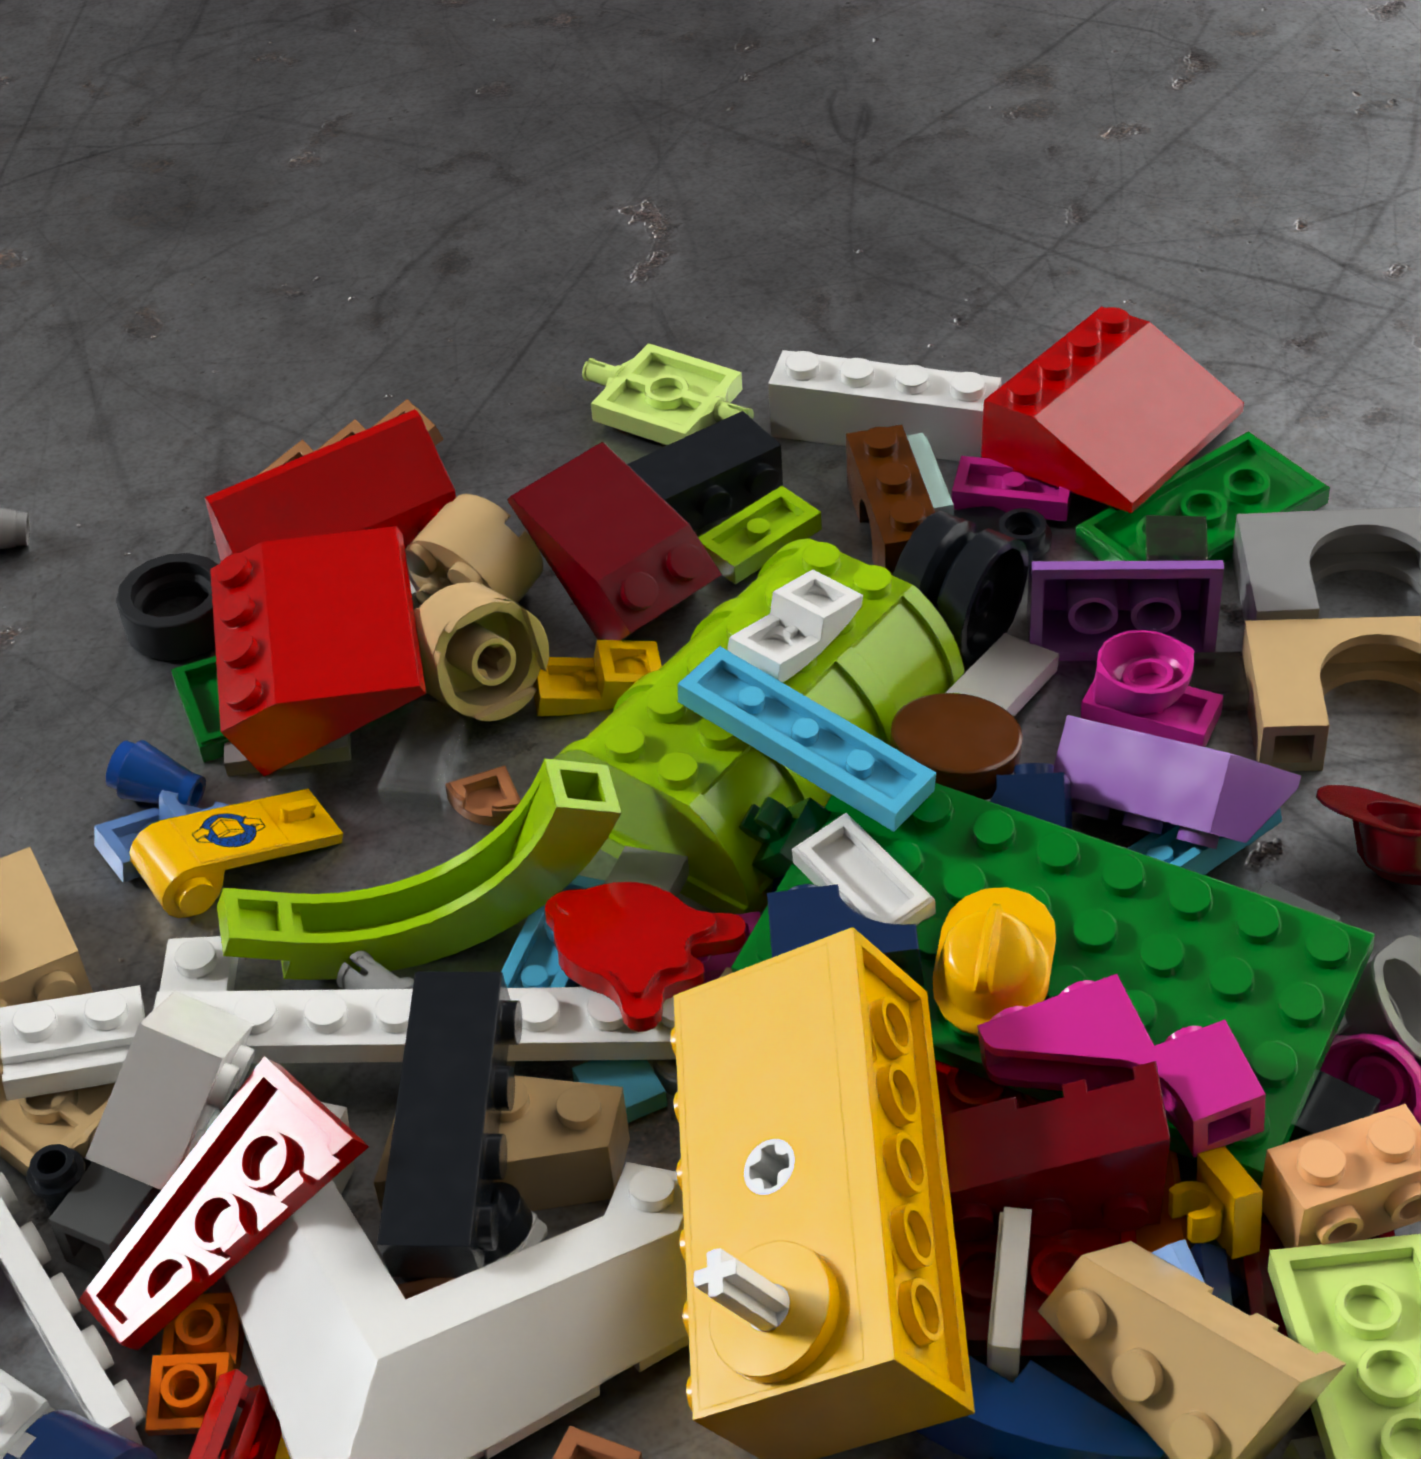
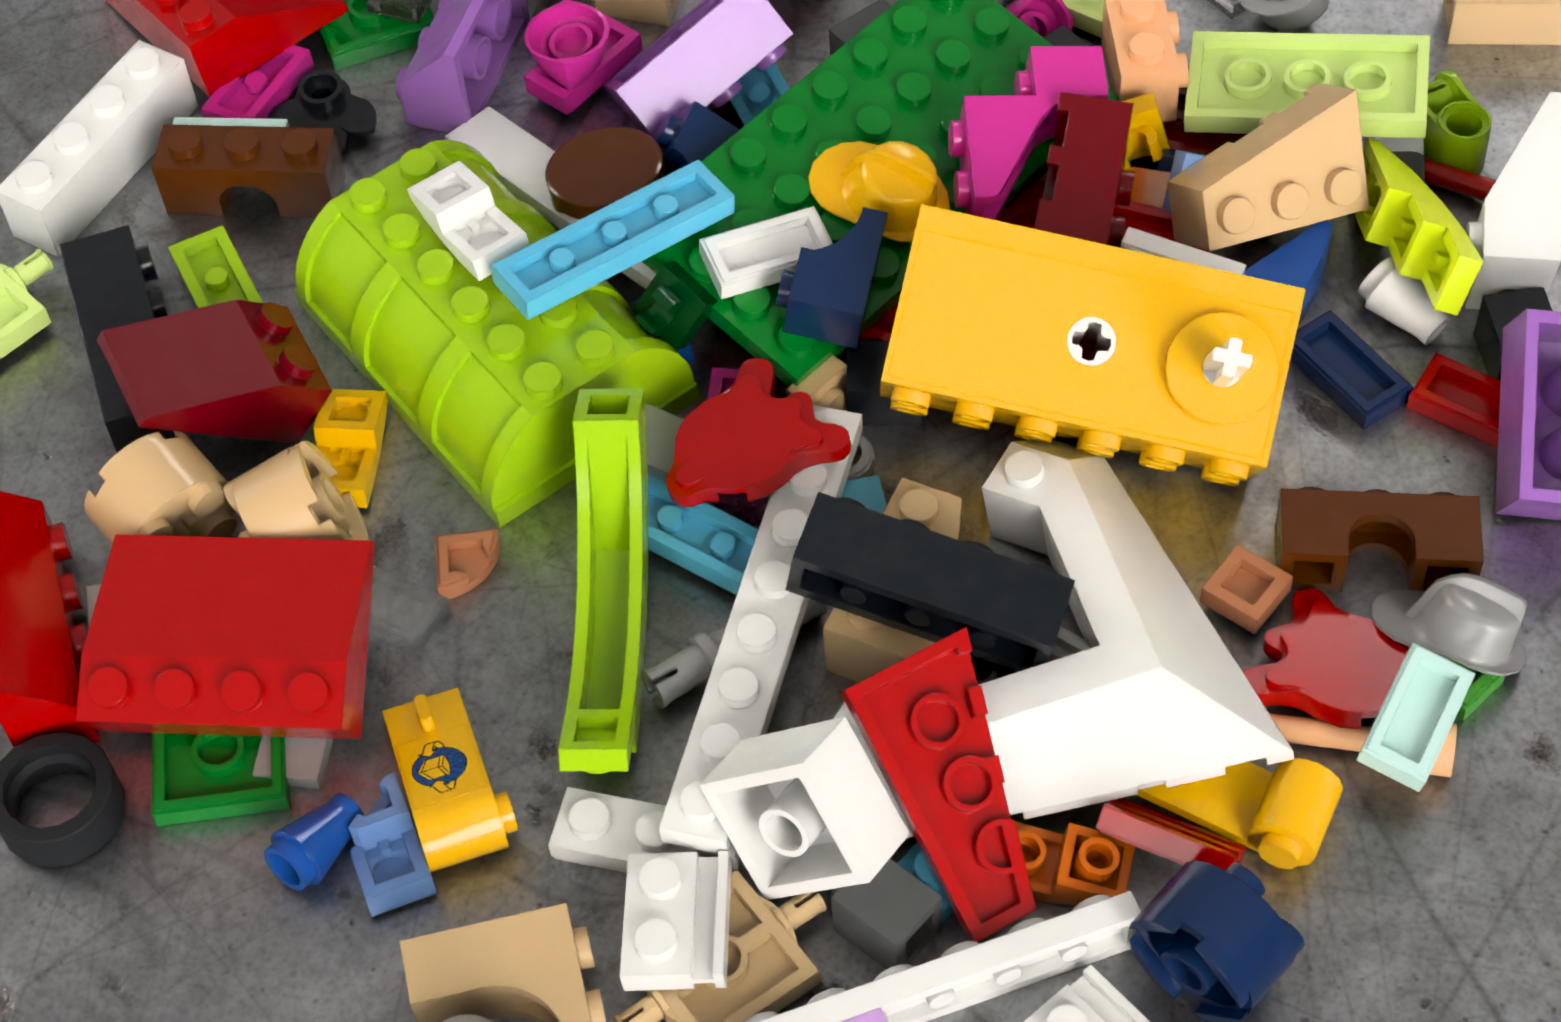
camera: 75 degrees left, 10 degrees up
black pin [26,1144,86,1216] -> none
black wheel [893,510,1029,665] -> none

